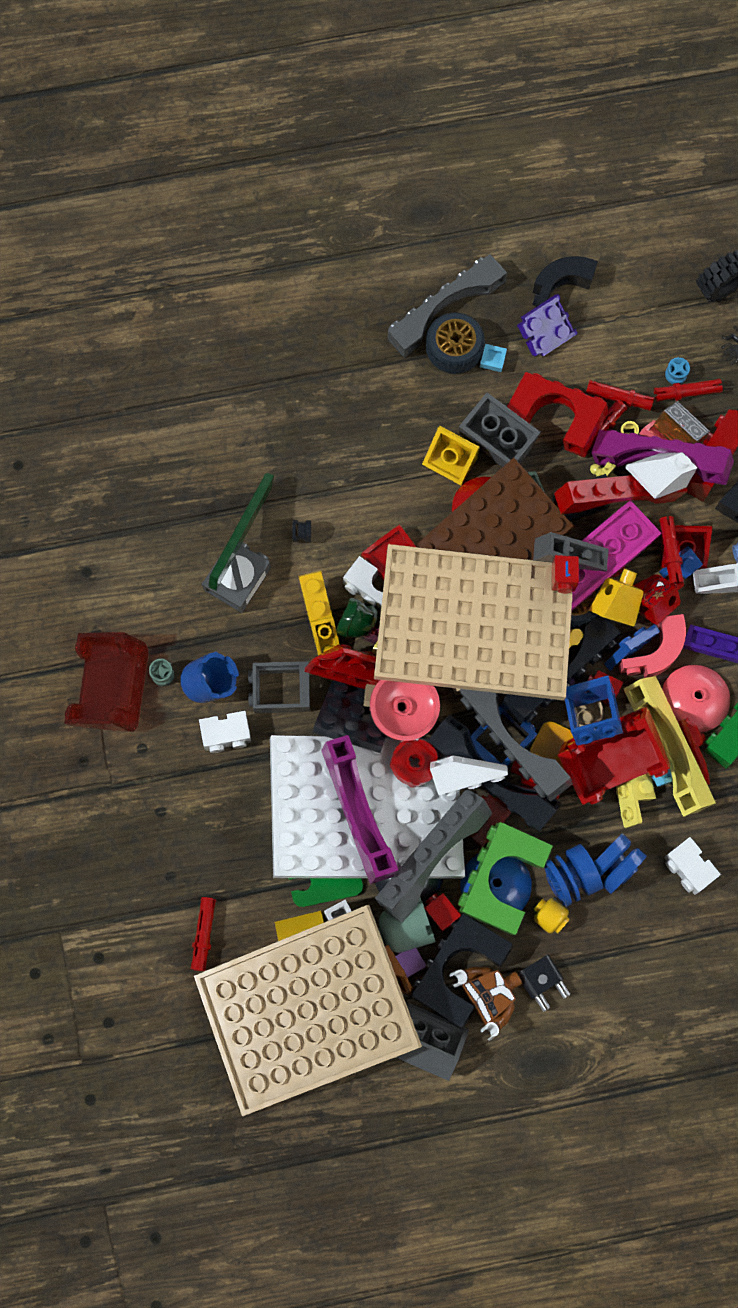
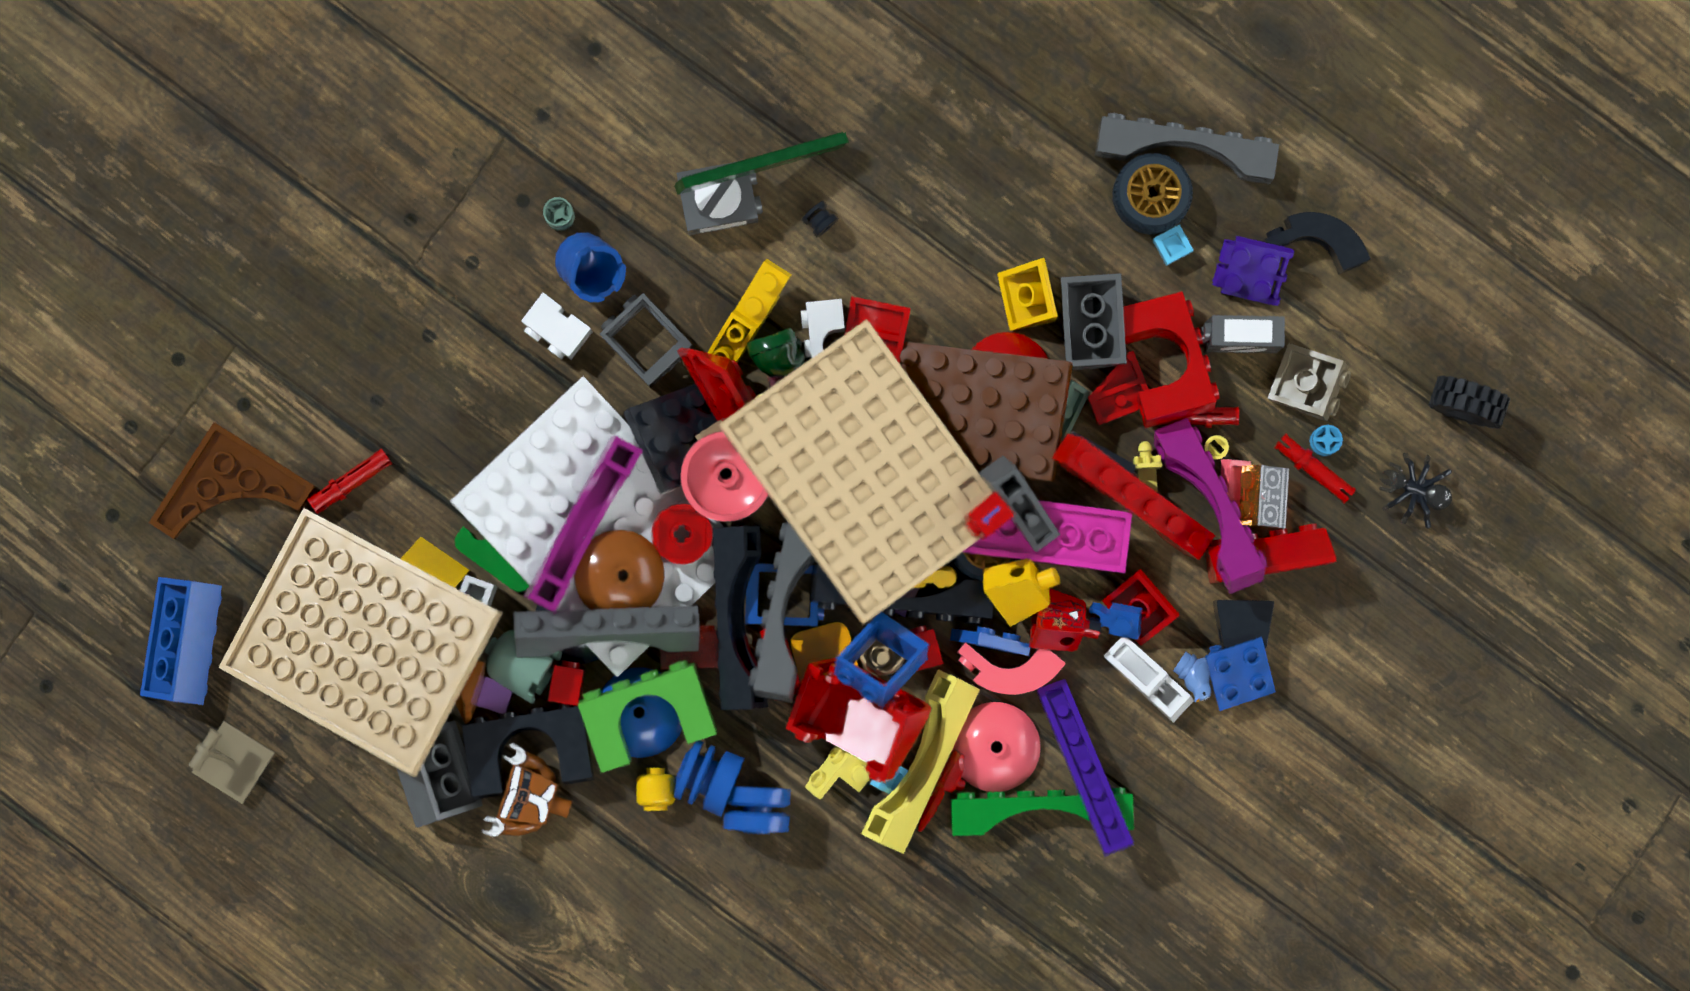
camera: 45 degrees right, 10 degrees up
clear red windscreen [64,632,148,732] -> none
white slope [430,756,508,796] -> none
black piece [518,954,570,1012] -> none
red pin [586,380,654,411] -> none
white slope [626,452,697,499] -> none
red pin [659,516,684,586] -> none
white brick [664,837,721,895] -> none
none -> blue slope [140,577,222,705]
none -> reddish brown plate [148,422,316,539]
none -> dark tan plate [188,721,276,804]
none -> dark orange dish [574,530,665,610]
none -> red wing [1087,351,1149,426]
none -> dark grey brick [1200,315,1285,354]
none -> dark tan plate [1268,343,1351,422]

